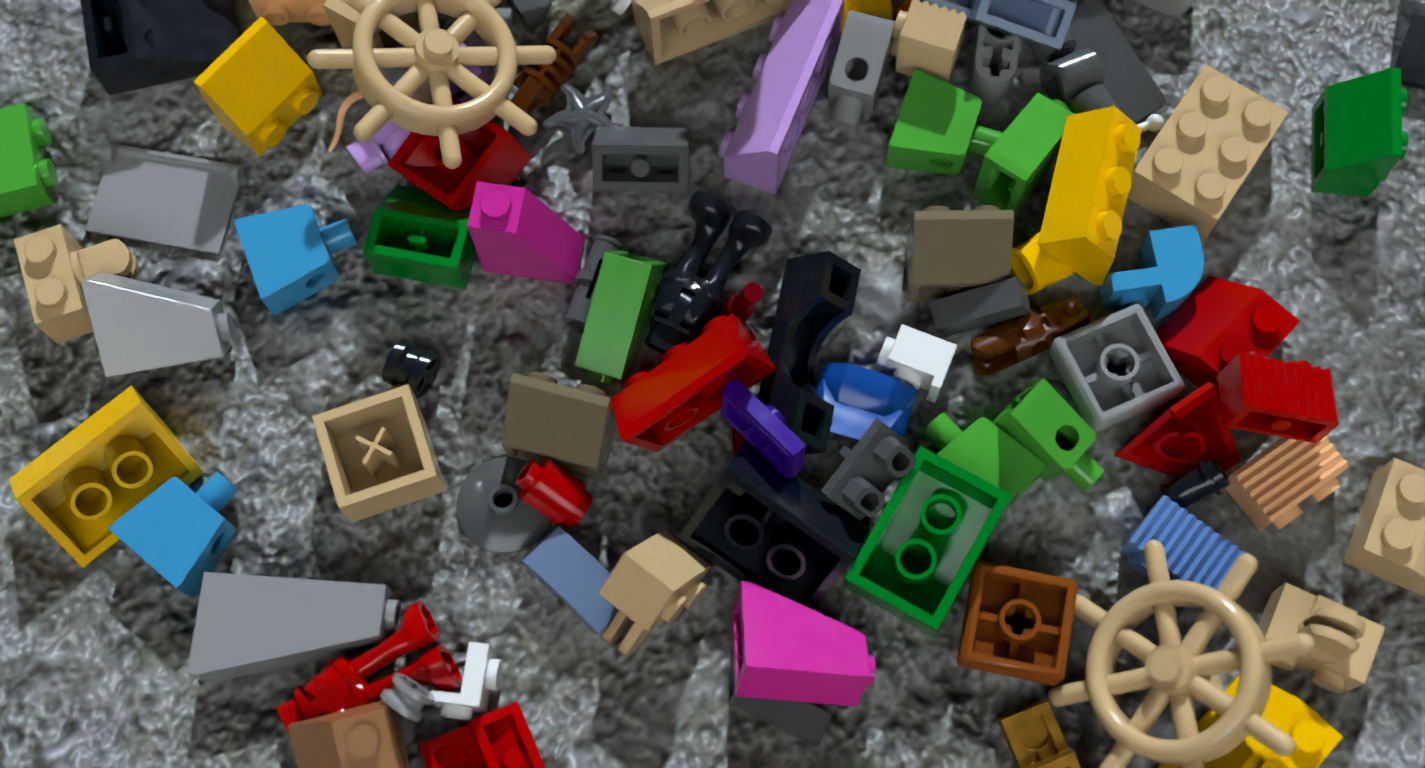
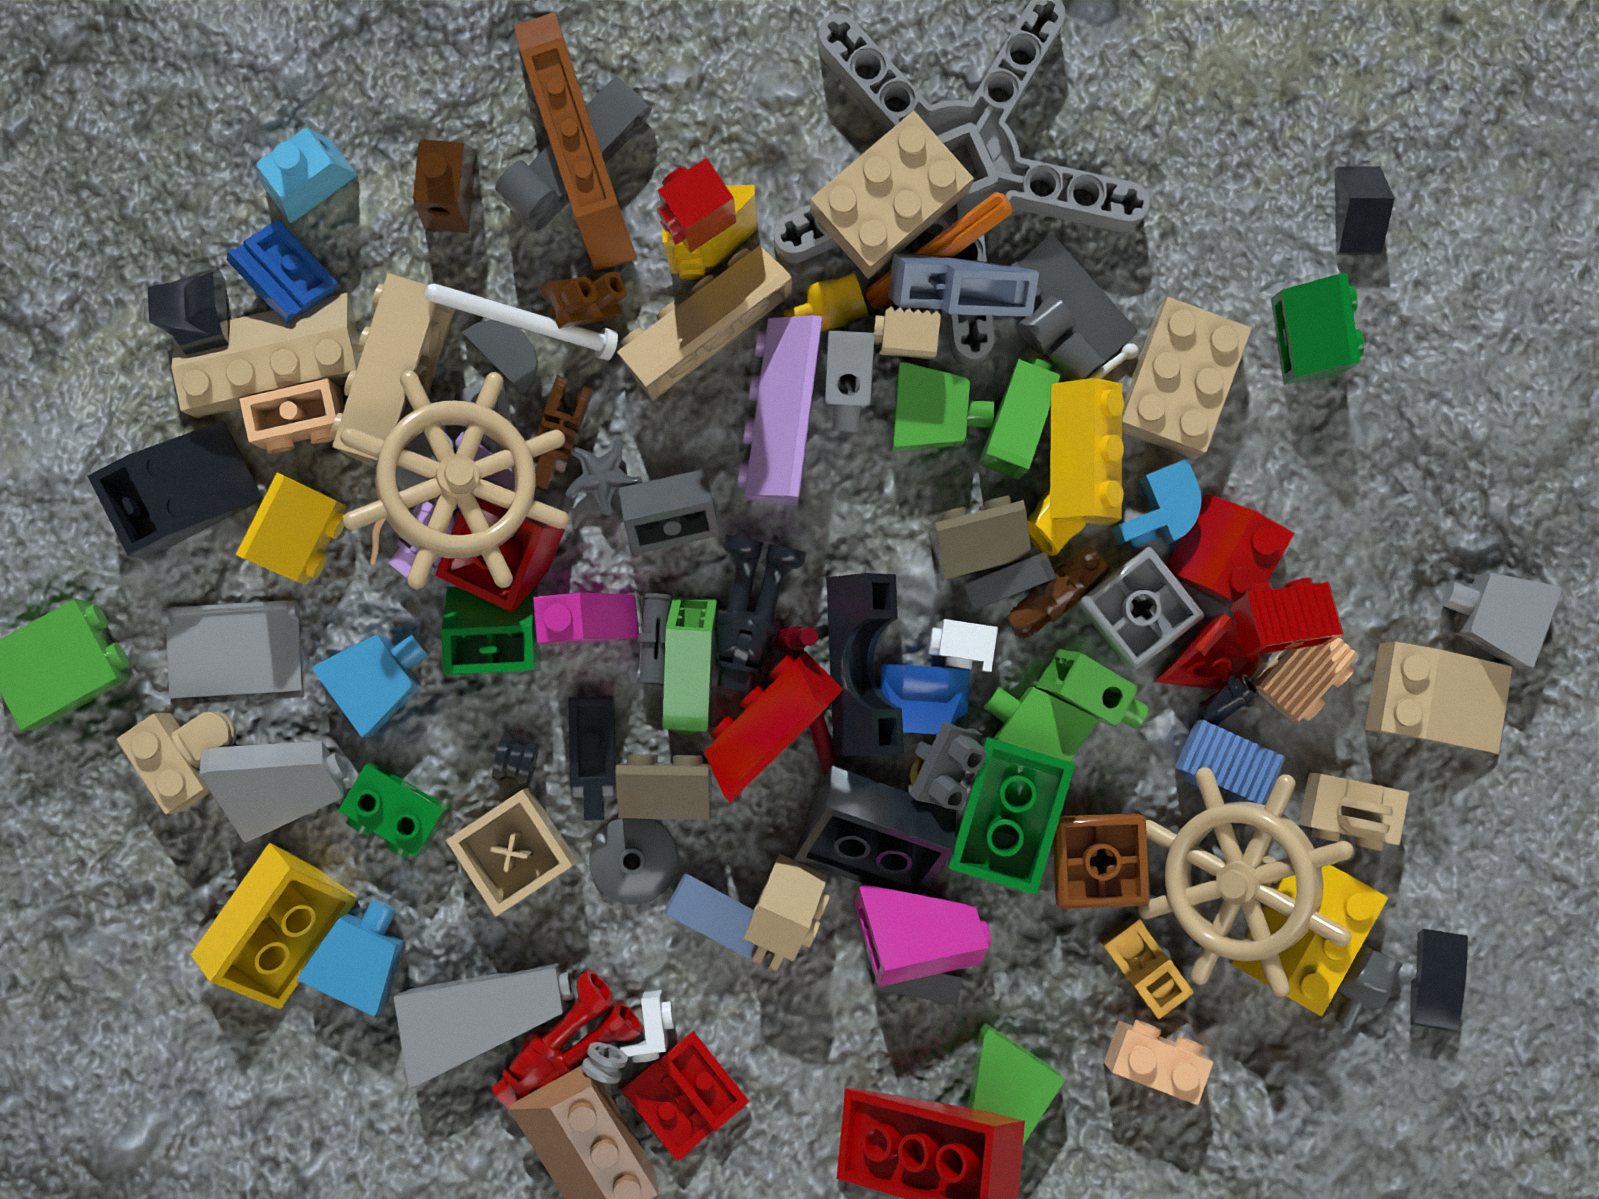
camera: 20 degrees left, 15 degrees up
red brick [515,457,593,527] -> none
dark purple plate [721,378,807,480] -> none
none -> green brick [338,763,451,859]
none -> black hinge [568,696,616,821]

